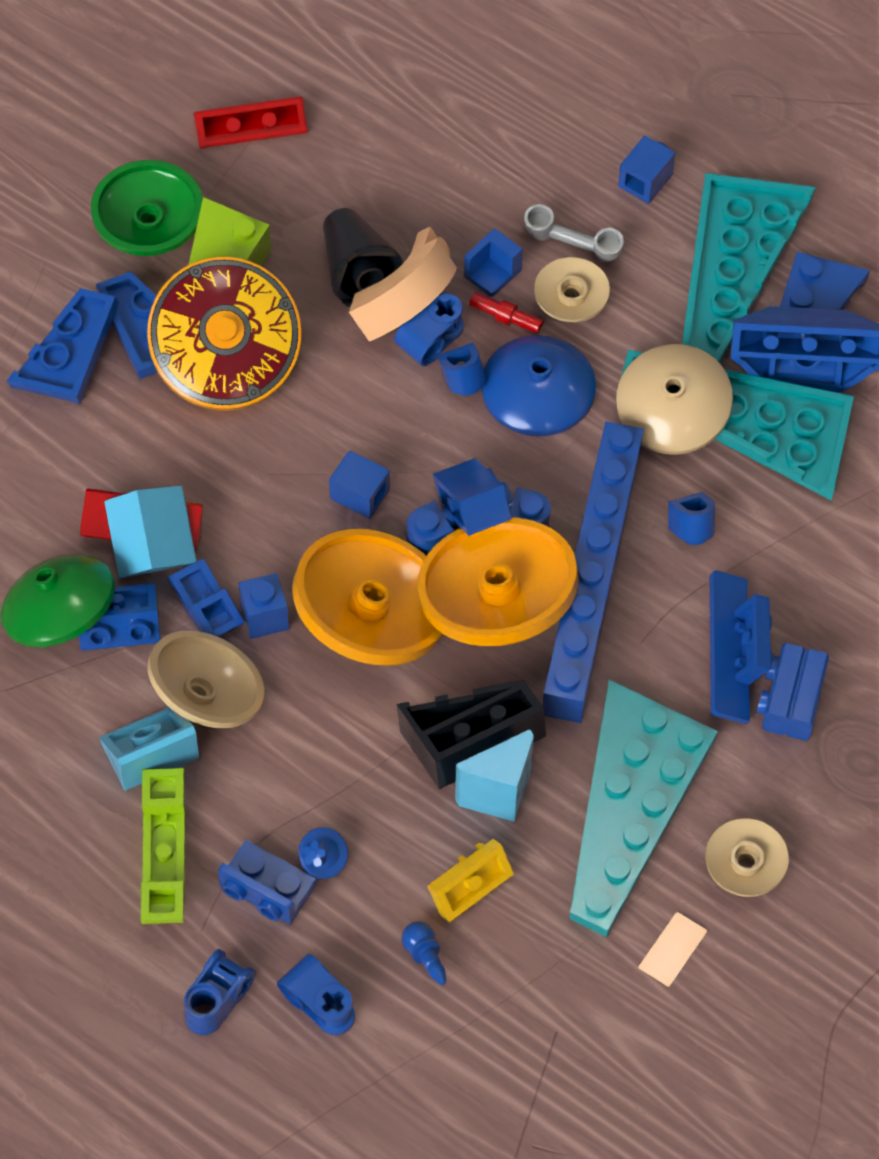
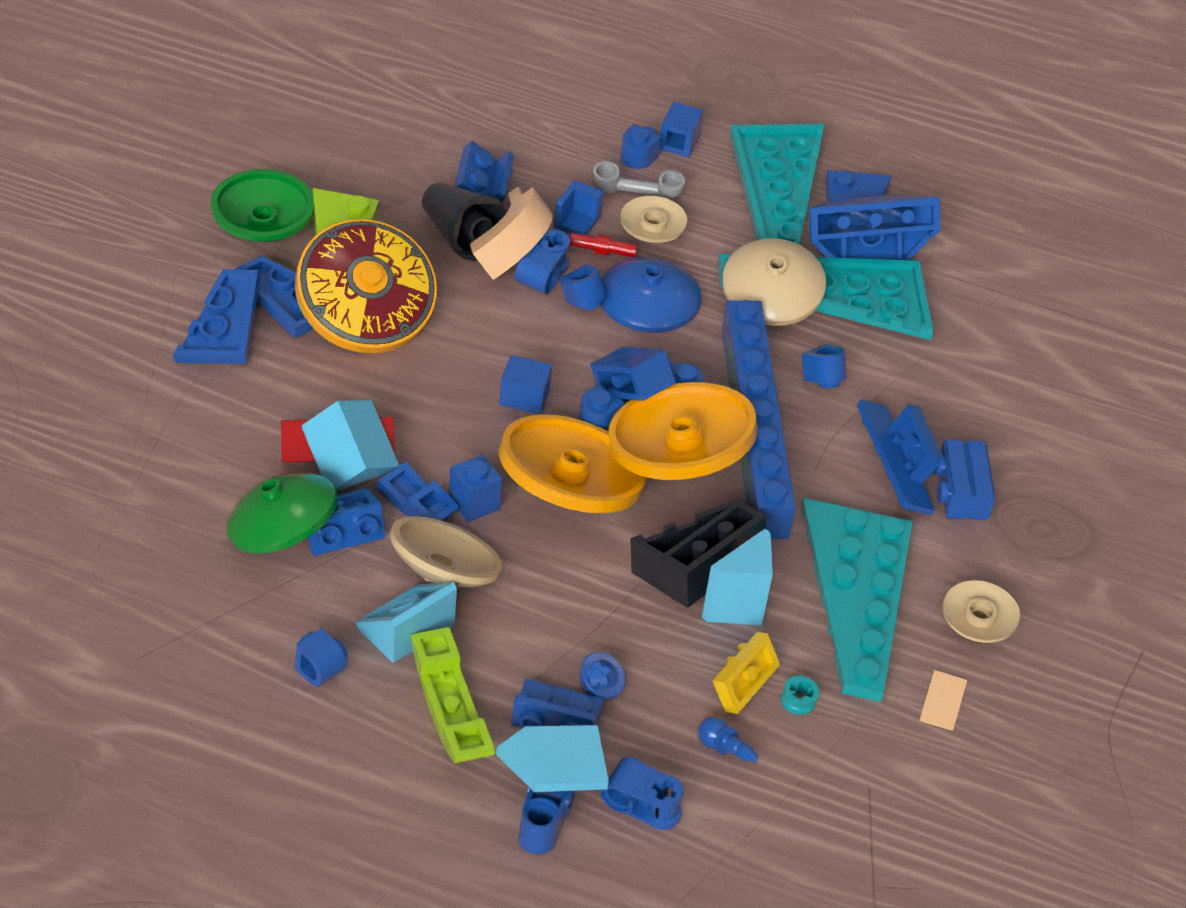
camera: 20 degrees left, 15 degrees down
red slope [193,96,308,149] -> none
none -> blue plate [294,628,348,687]
none -> blue bracket [454,140,514,203]
none -> medium azure slope [496,725,609,792]
none -> blue plate [620,124,661,169]
none -> teal bush [781,676,820,715]

